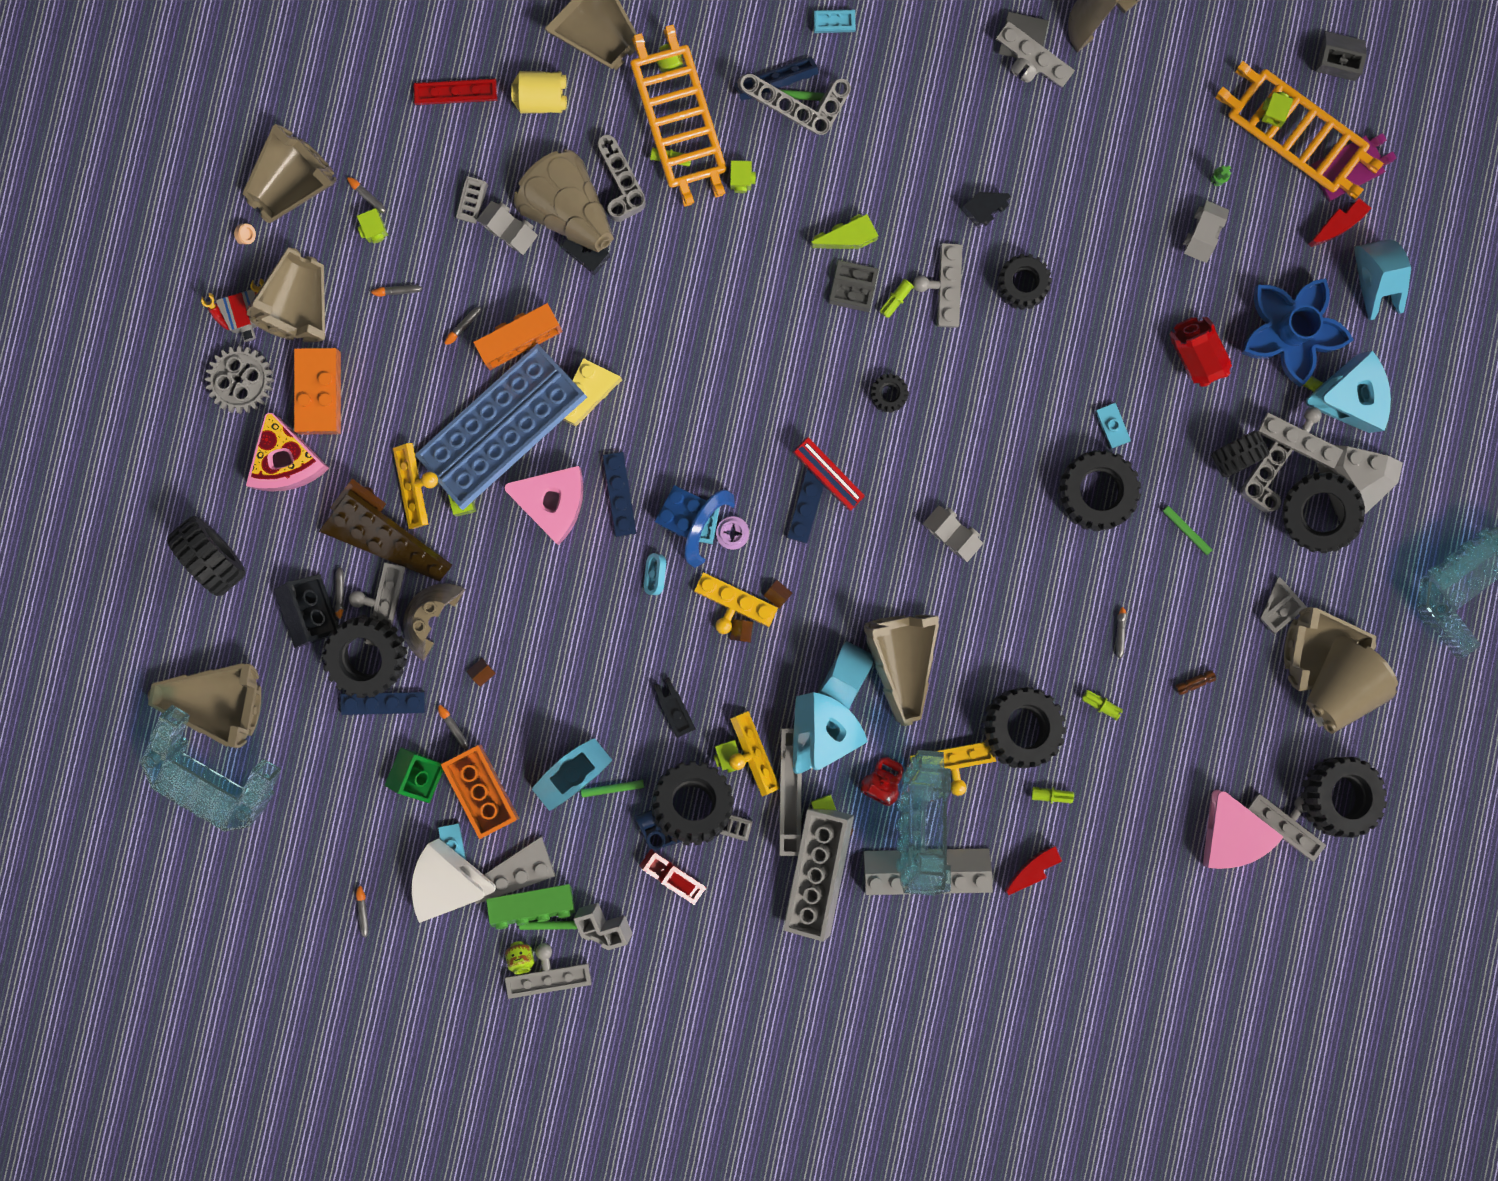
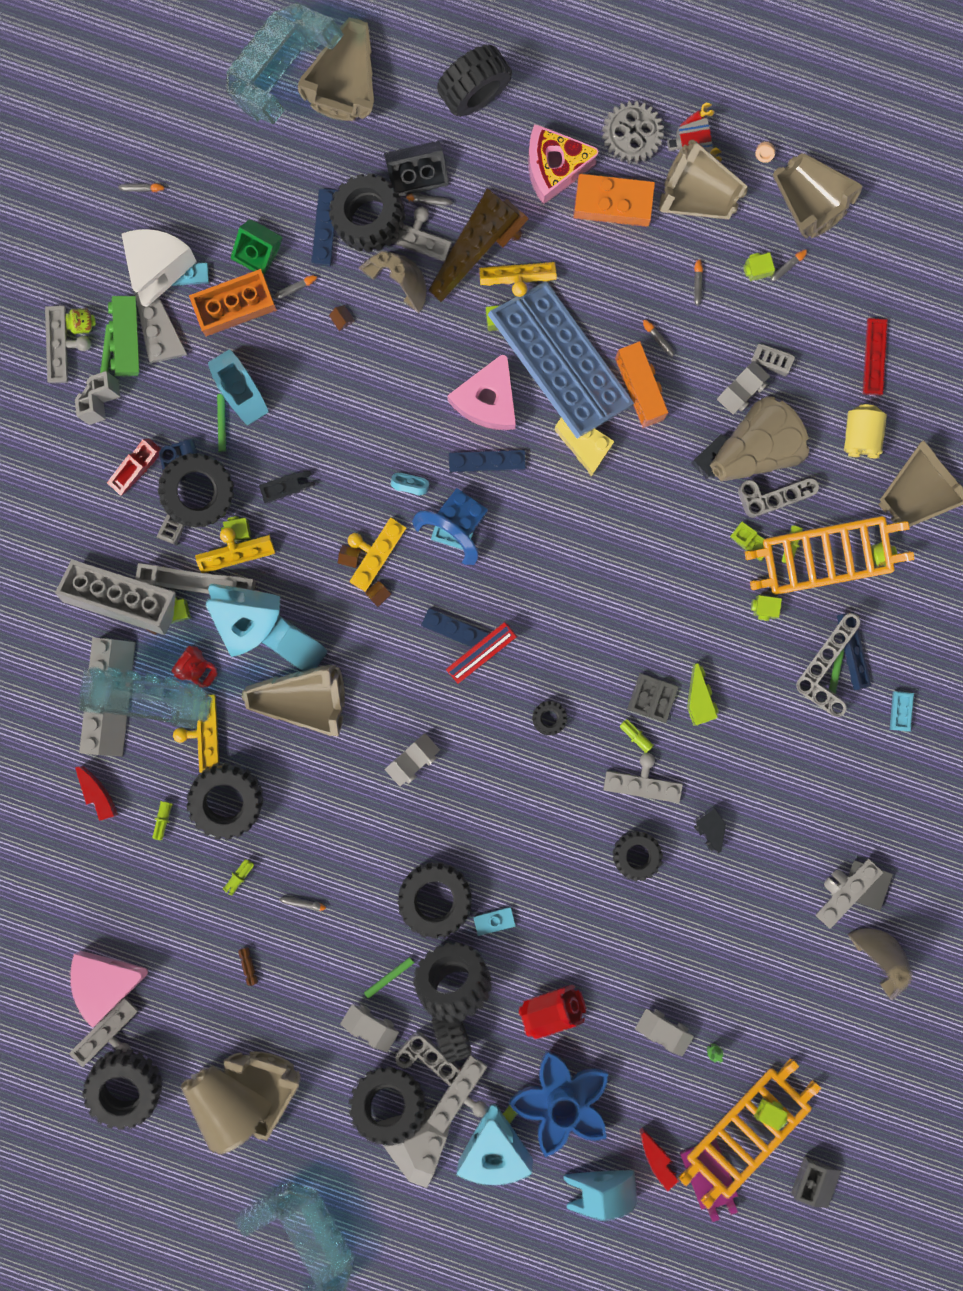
camera: 95 degrees right, 0 degrees up
lavender gear [716,516,749,550] -> none
light grey wing [1260,577,1307,635] -> none
none -> light grey brick [340,1004,399,1052]
none -> black tyre [413,943,492,1022]
none -> lime slope [730,522,773,562]

